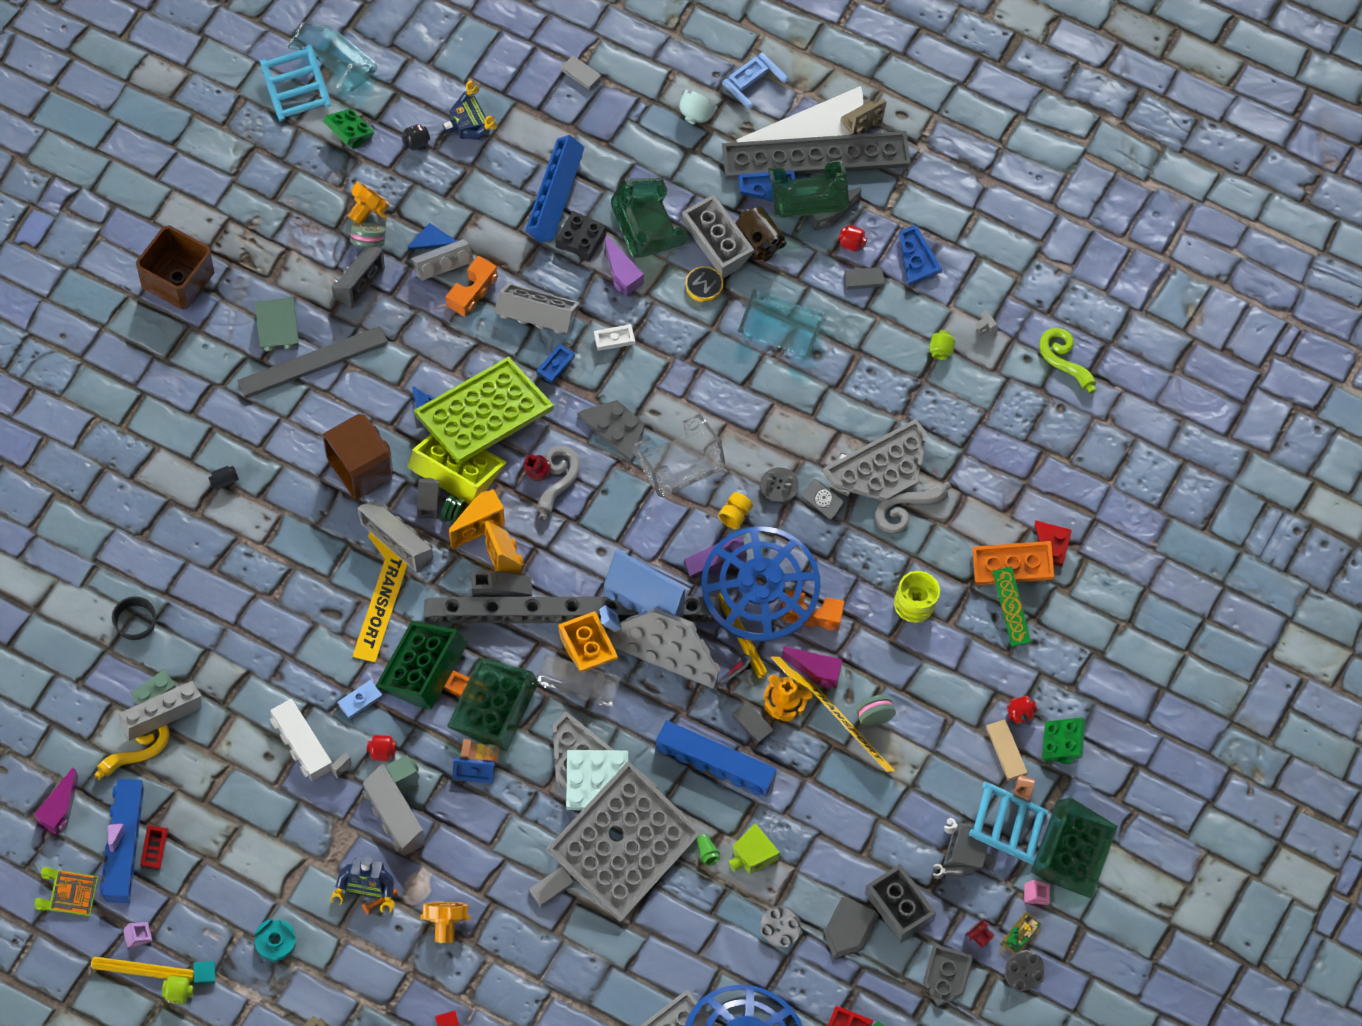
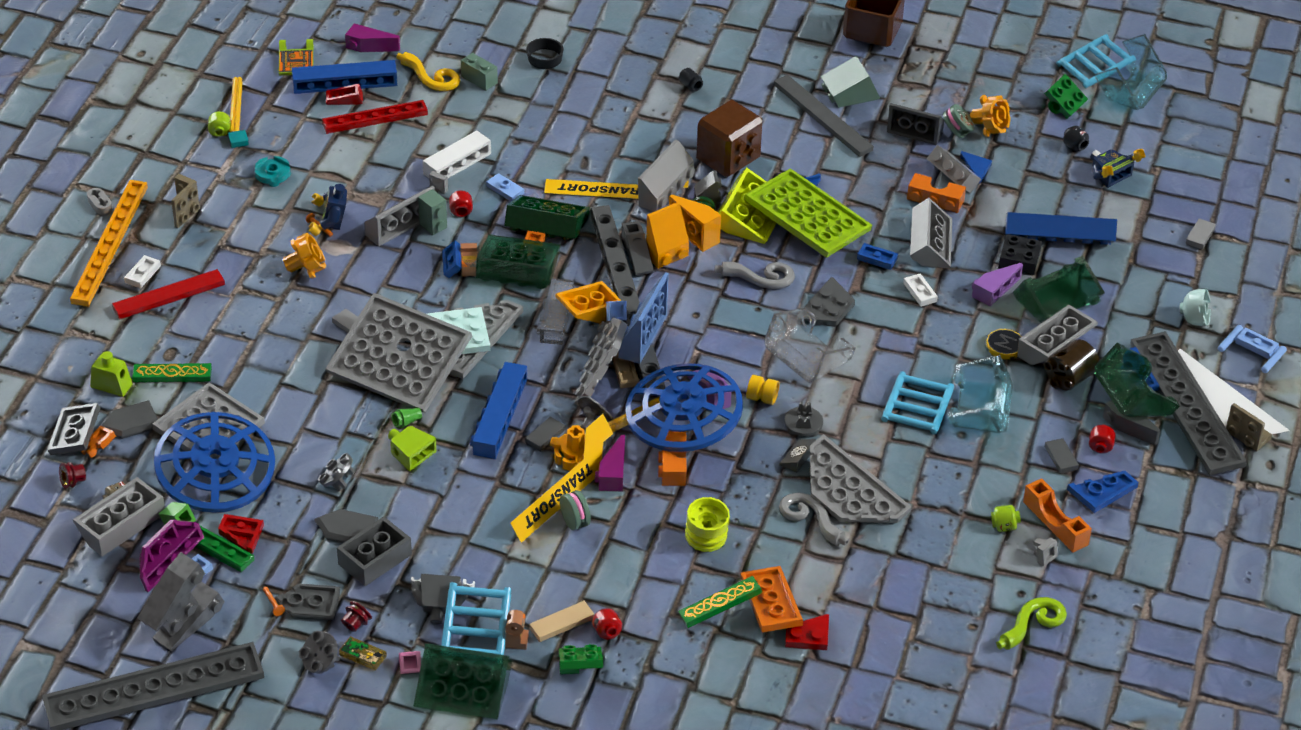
camera: 80 degrees right, 20 degrees down
lavender slope [107,824,125,852] -> none
light grey brick [119,681,202,741] -> none
lavender slope [123,922,152,948] -> none
dark red piece [523,454,551,481] -> none
none -> orange pin [263,587,285,616]
none -> red tile [322,100,428,134]
none -> medium azure bar [881,371,954,434]
none -> orange arch [1023,478,1092,553]

